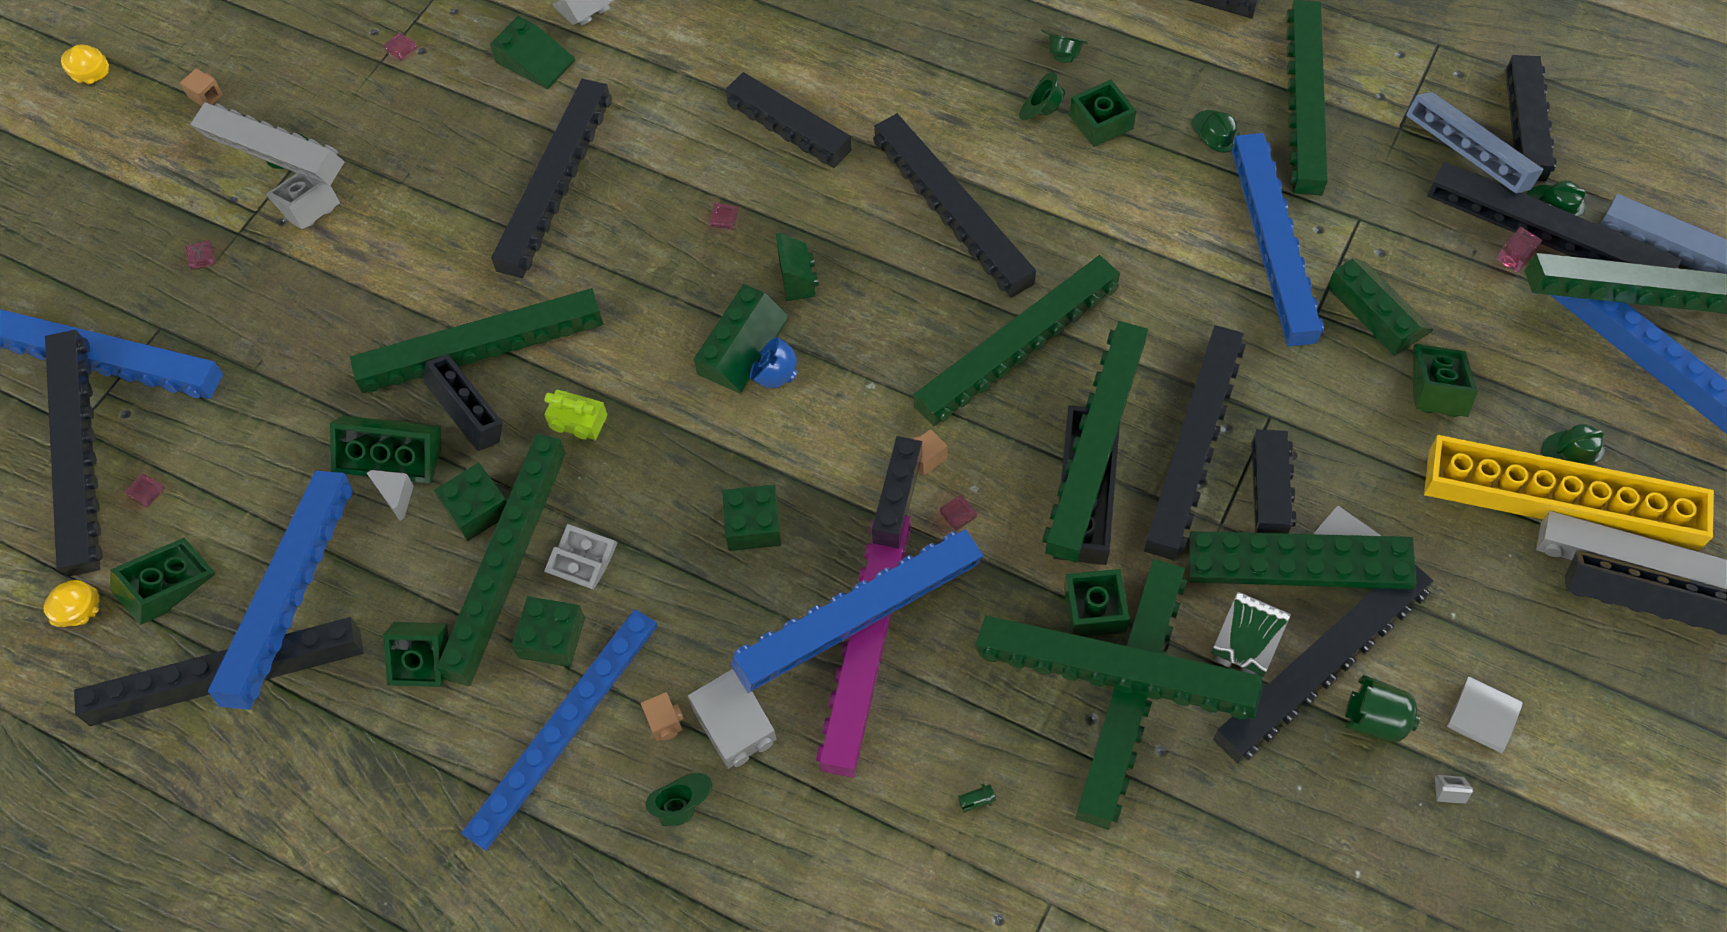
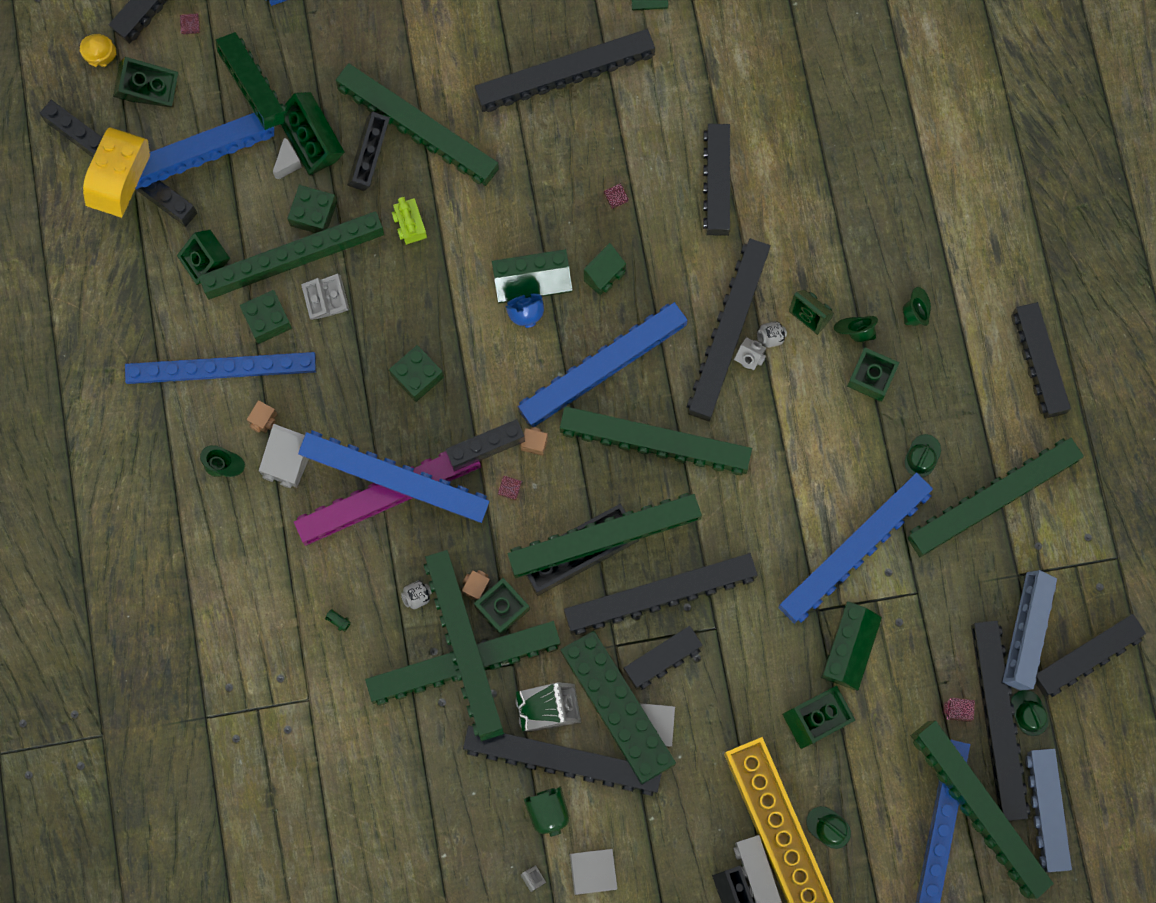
camera: 50 degrees right, 15 degrees up
none -> yellow brick [83,127,150,218]
none -> dark green brick [215,32,286,130]
none -> light grey head [401,581,432,609]
none -> medium nougat brick [462,570,491,601]
none -> blue brick [518,302,688,427]
none -> light grey brick [734,337,766,370]
none -> light grey head [757,321,787,348]
none -> dark green slope [788,290,834,335]

